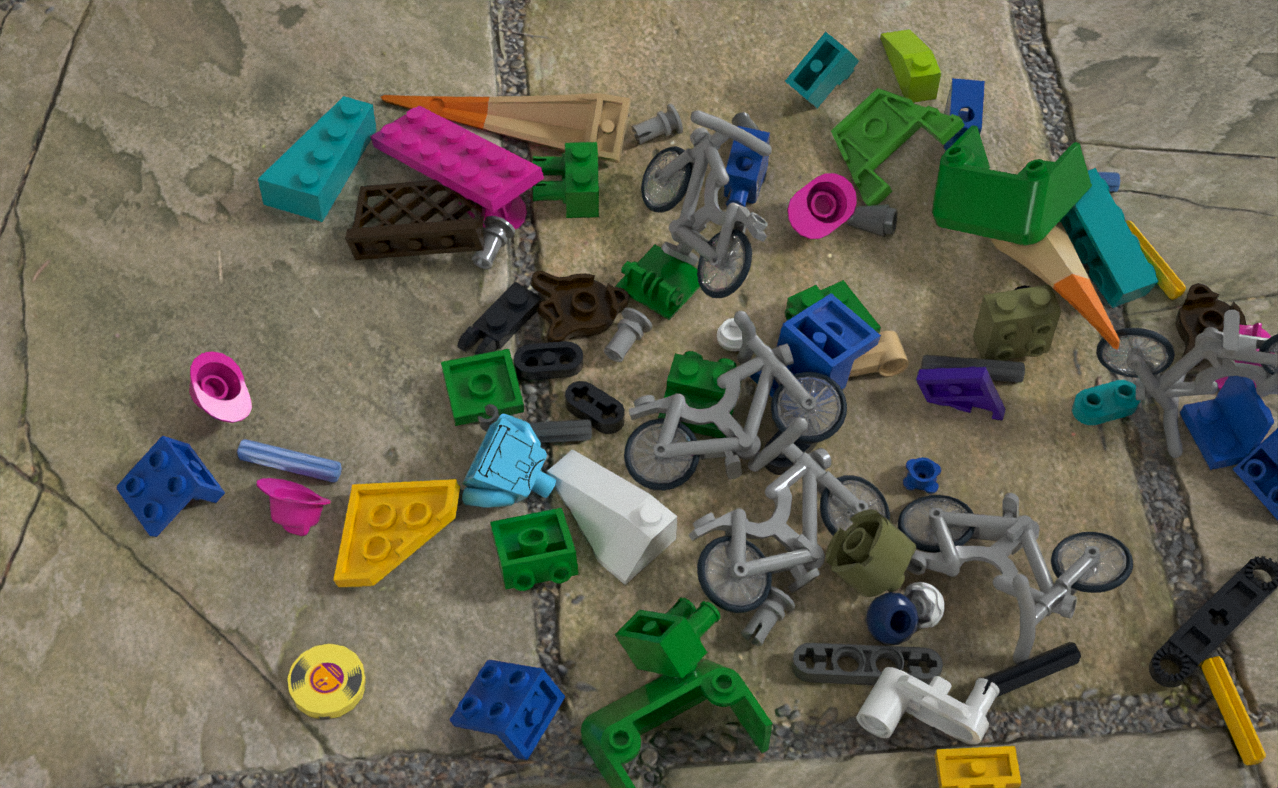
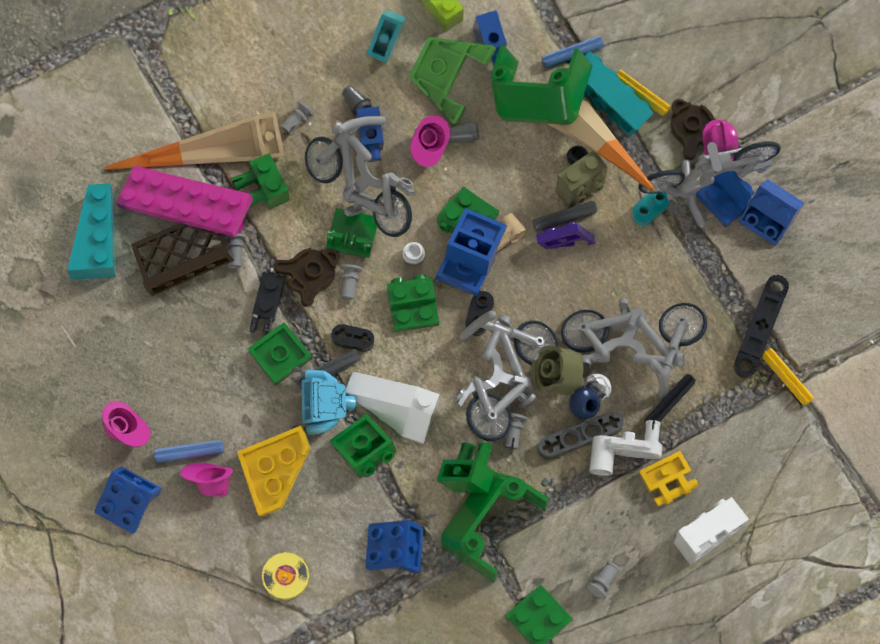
camera: 25 degrees left, 15 degrees up
black plate [514,341,583,380] -> none
piece [624,311,847,491] -> none
blue plate [903,457,941,494] -> none

